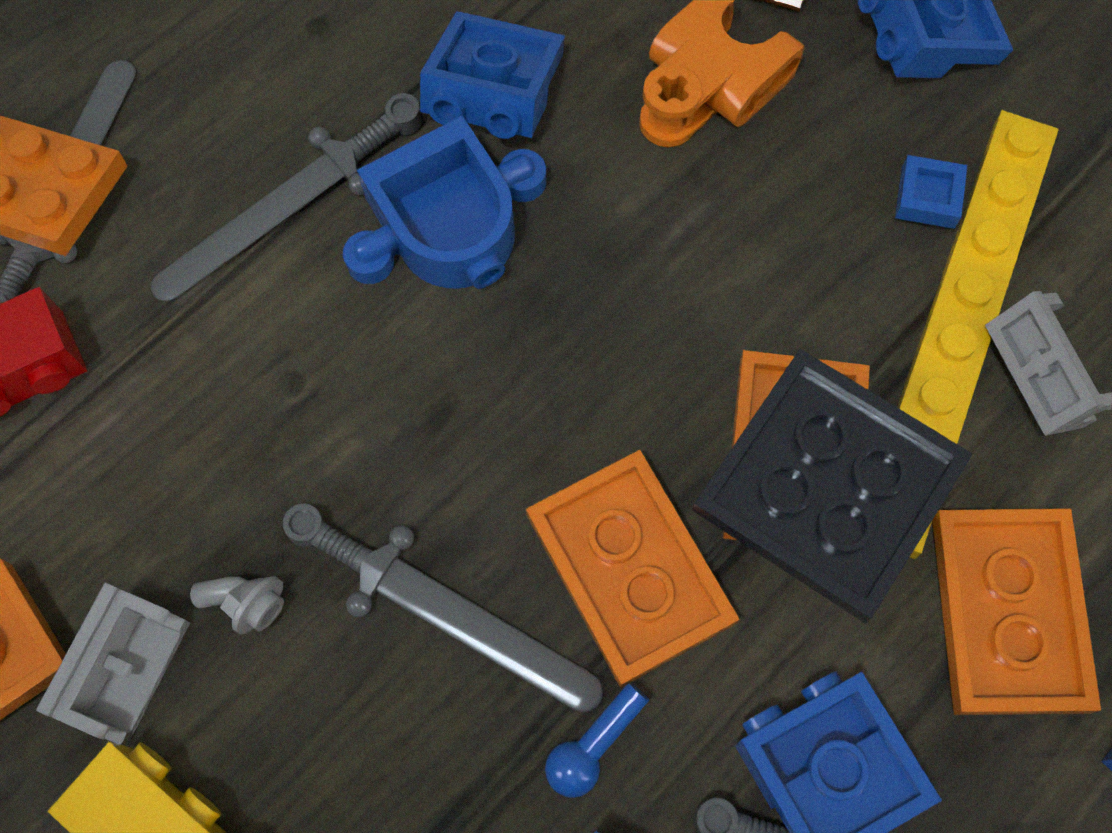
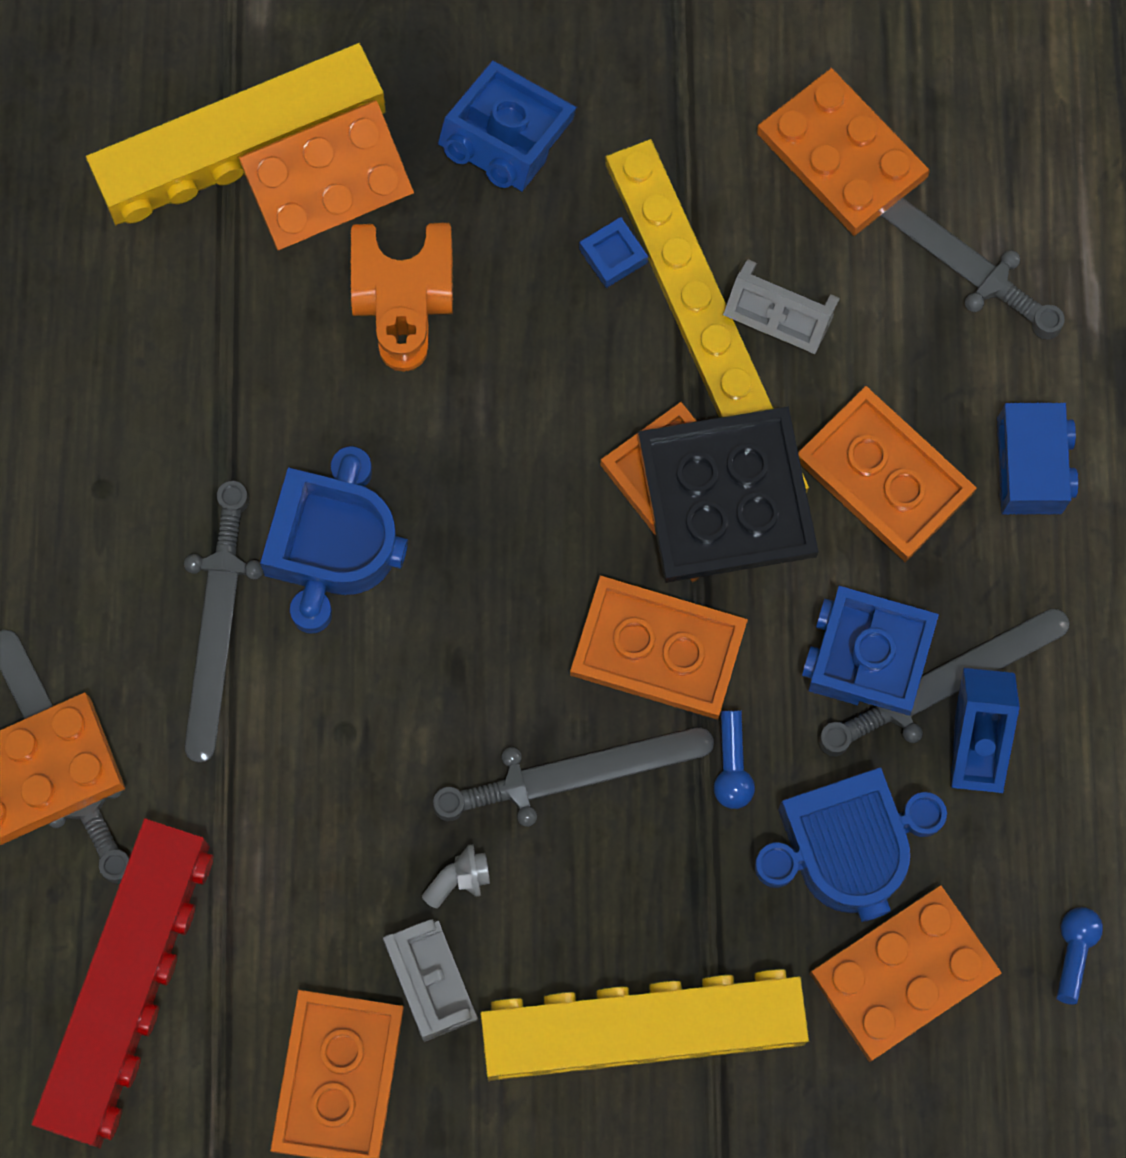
camera: 50 degrees left, 5 degrees up
blue plate [420,11,565,139] -> none

